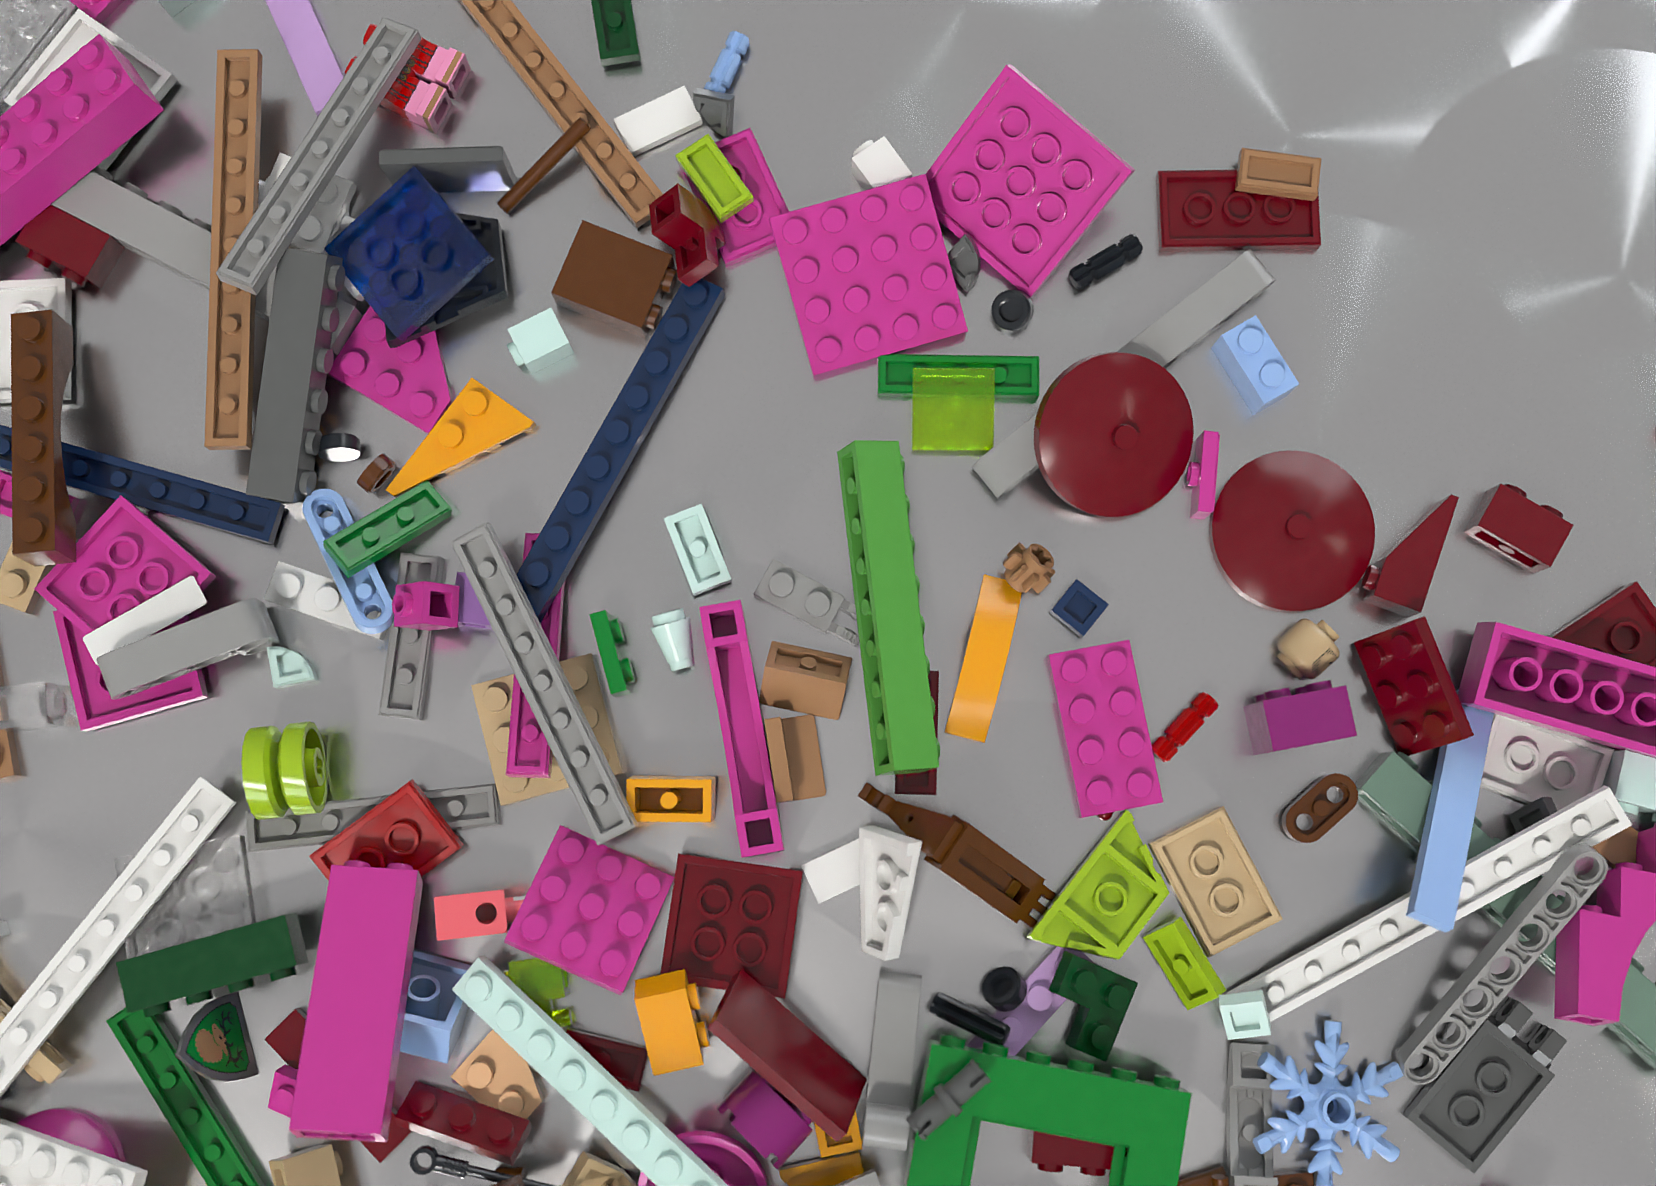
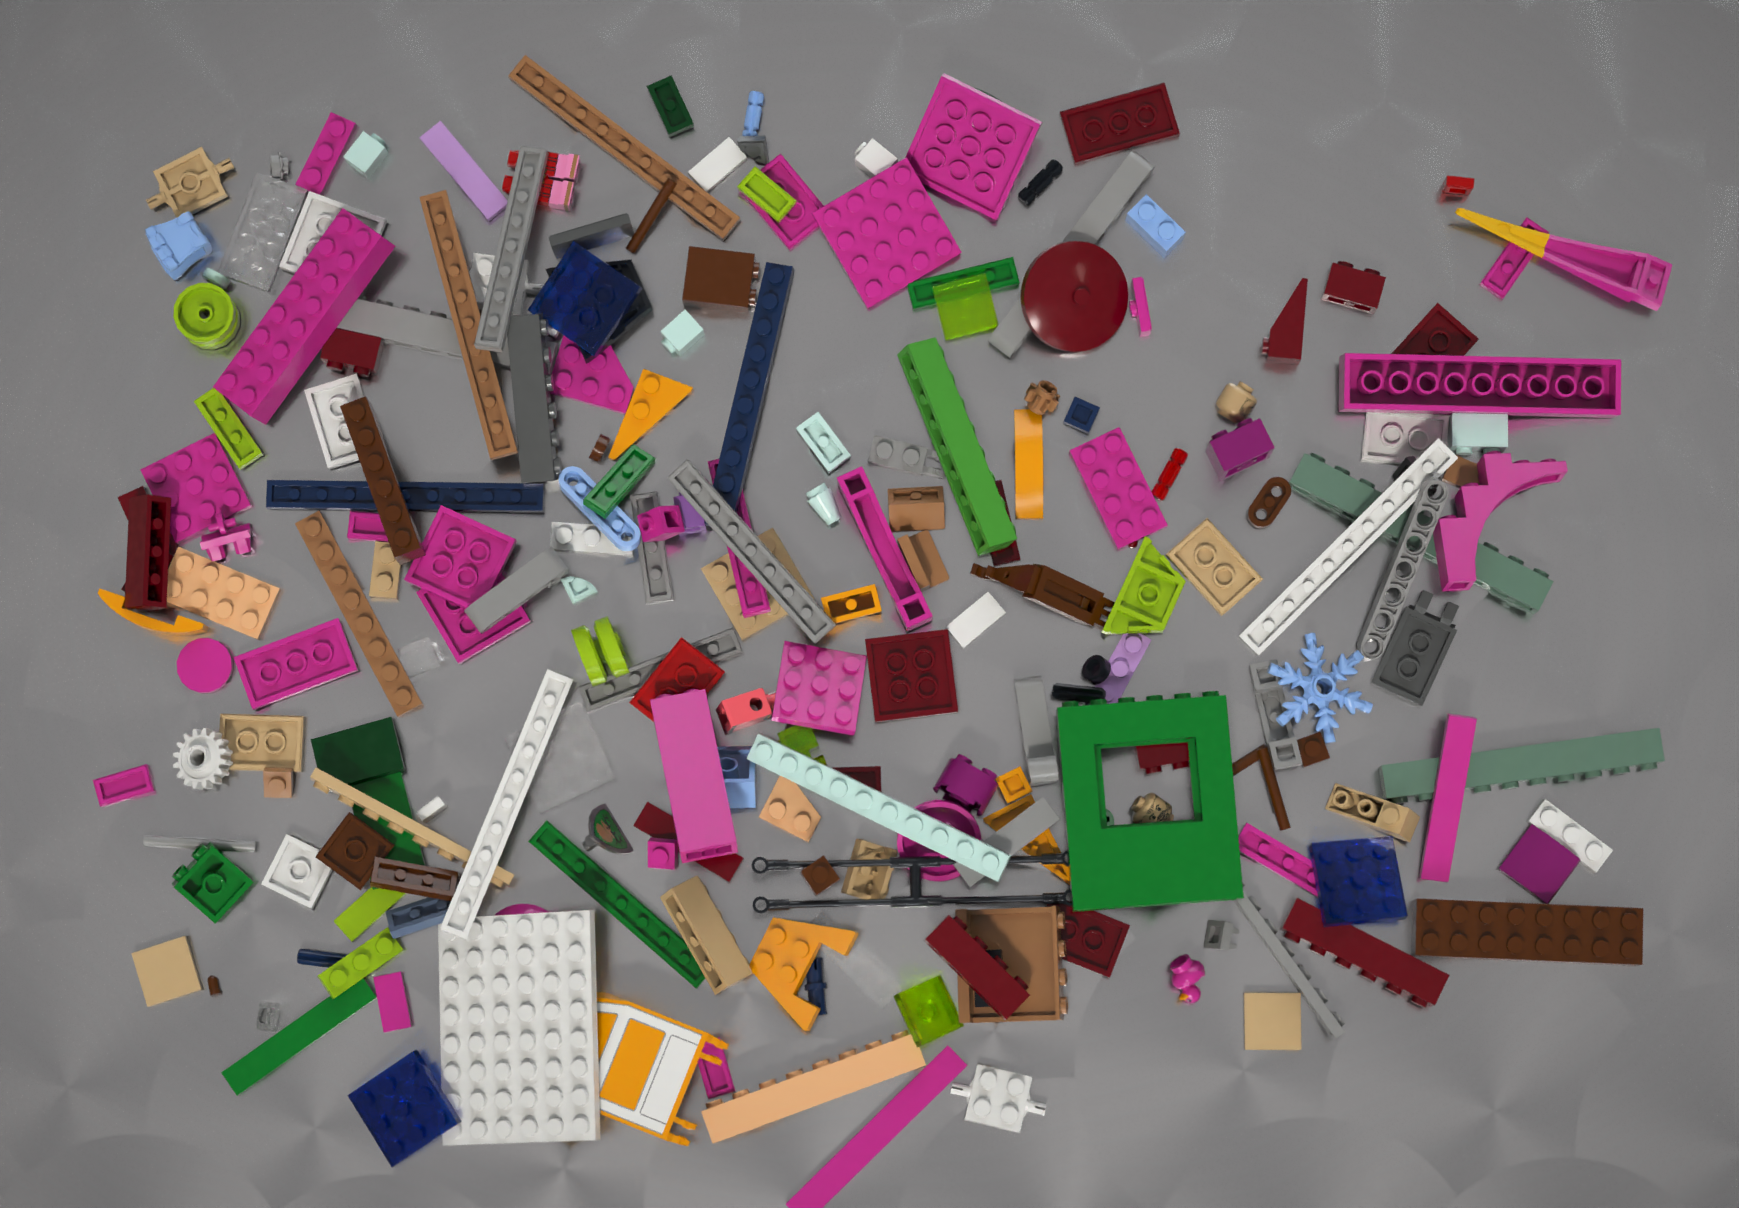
camera: 10 degrees left, 0 degrees up
white sticker [83,576,207,665] -> none
dark green brick [116,913,309,1018] -> none
black tile [318,433,361,462] -> none
dark red plate [394,1081,532,1166] -> none
green plate [589,610,635,698] -> none
light orange brick [634,969,710,1076] -> none
dark red brick [649,183,726,287] -> none
dark red tile [707,969,867,1142] -> none
white wing [859,825,922,961] -> none
dark grey pin [906,1059,991,1141] -> none
dark grey tile [947,234,981,292] -> none
black tile [991,289,1034,330] -> none
dark green plate [1048,951,1138,1062] -> none
lime plate [1143,916,1226,1010] -> none
dark red dish [1209,450,1375,613] -> none
light aqua plate [1219,990,1271,1040] -> none
medium nougat tile [1235,148,1322,201] -> none
dark red plate [1354,616,1474,756] -> none
light blue tile [1406,689,1494,933] -> none

